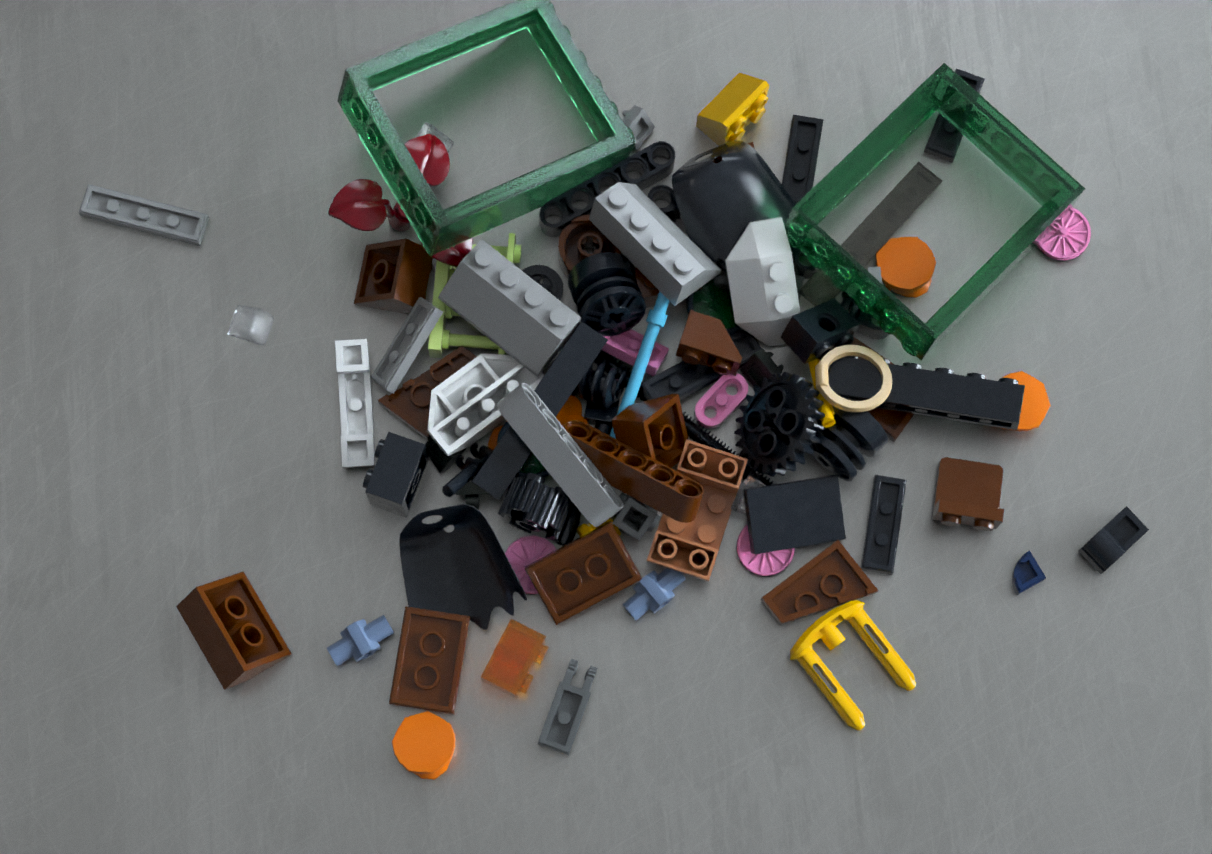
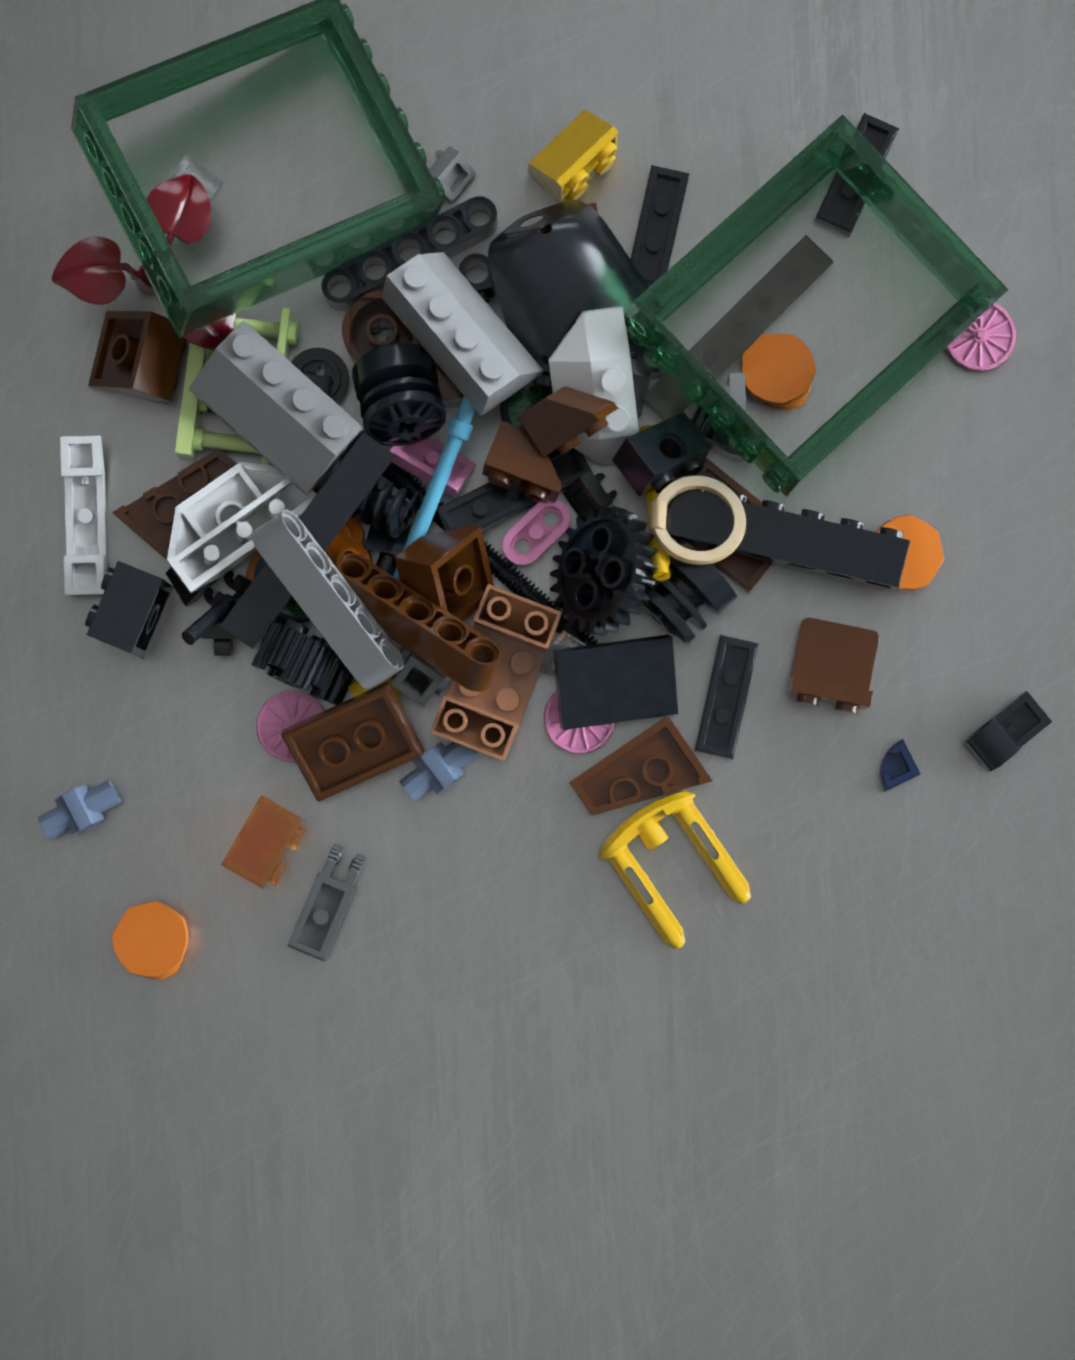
camera: 10 degrees right, 10 degrees up
light grey tile [371,297,443,394] -> none
reddish brown tile [389,606,470,714] -> none
black piece [399,504,527,630] -> none
none -> reddish brown slope [518,386,618,457]

